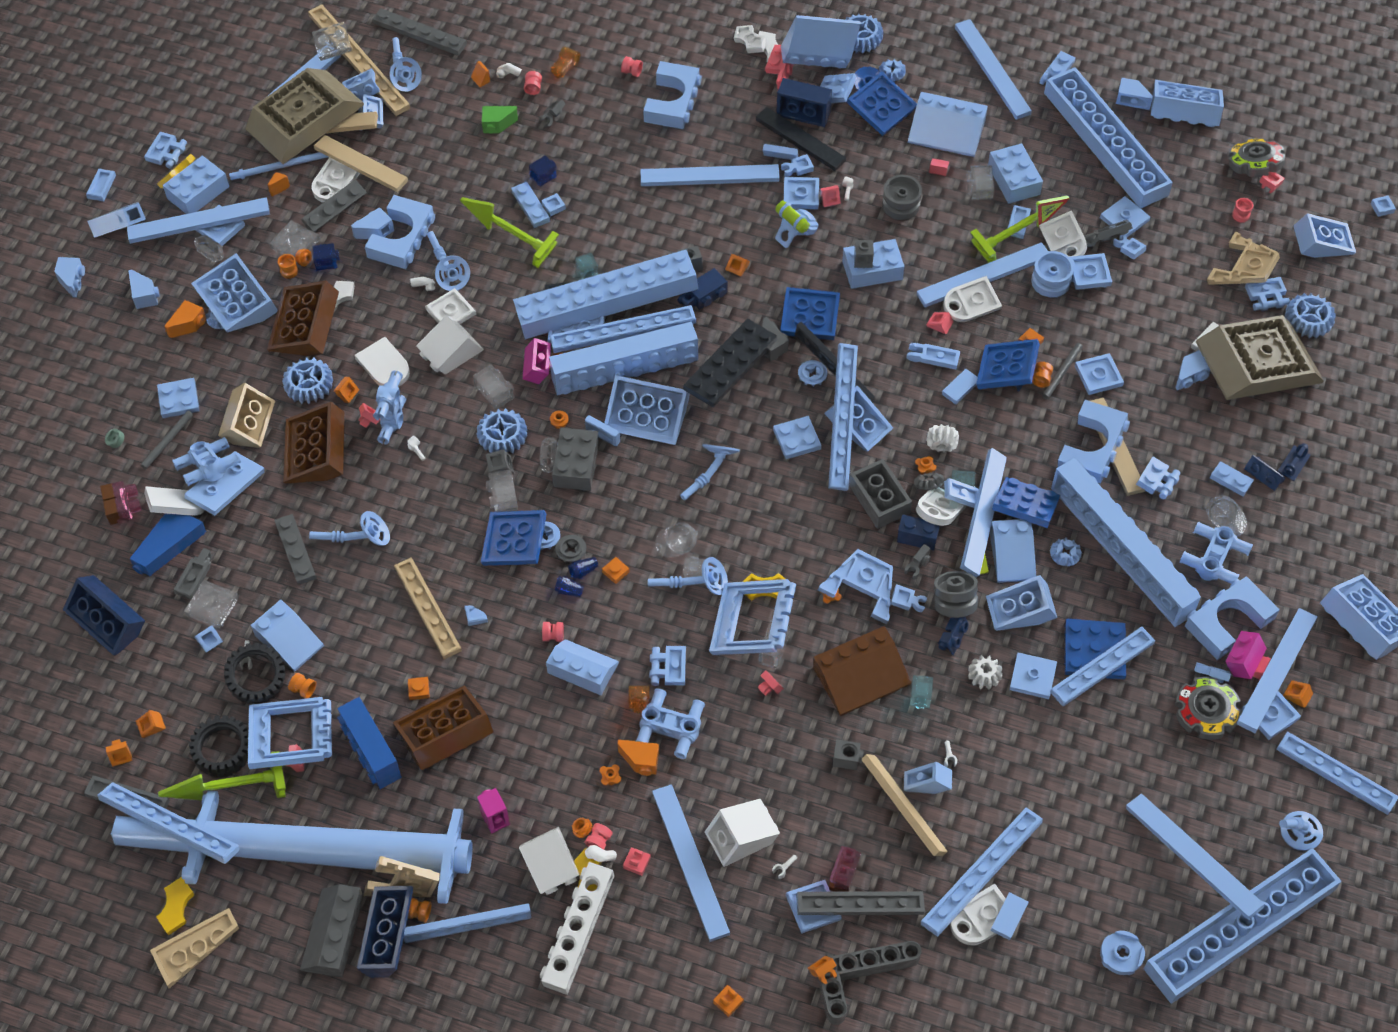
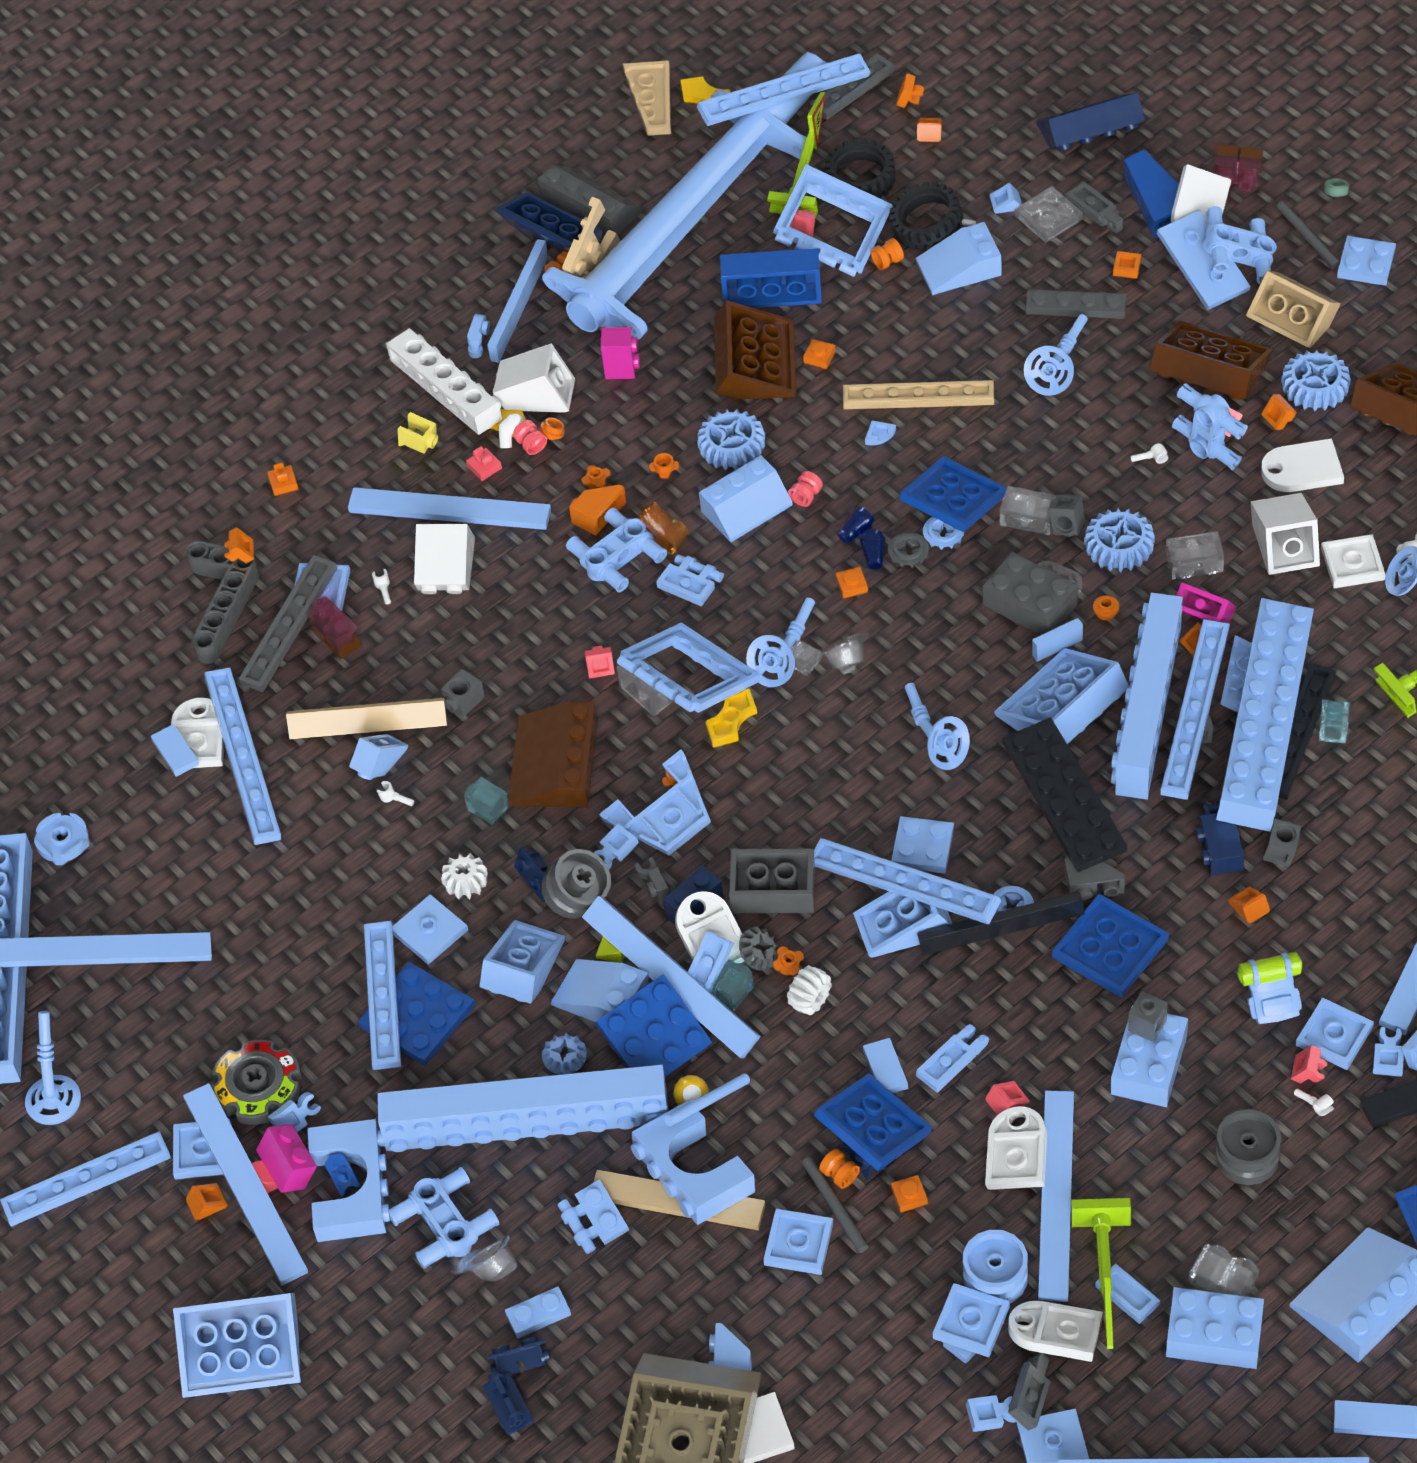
camera: 125 degrees right, 5 degrees down
coral slope [929,158,949,176] -> none
none -> blue piece [325,1153,362,1196]
none -> light yellow window [398,412,438,454]
none -> light blue plate [467,314,490,358]
none -> orange plate [649,453,679,479]
none -> light blue bar [664,1073,750,1126]
none -> yellow piece [673,1075,709,1106]
none -> light blue gear [697,409,765,471]
none -> orange plate [1113,251,1142,279]

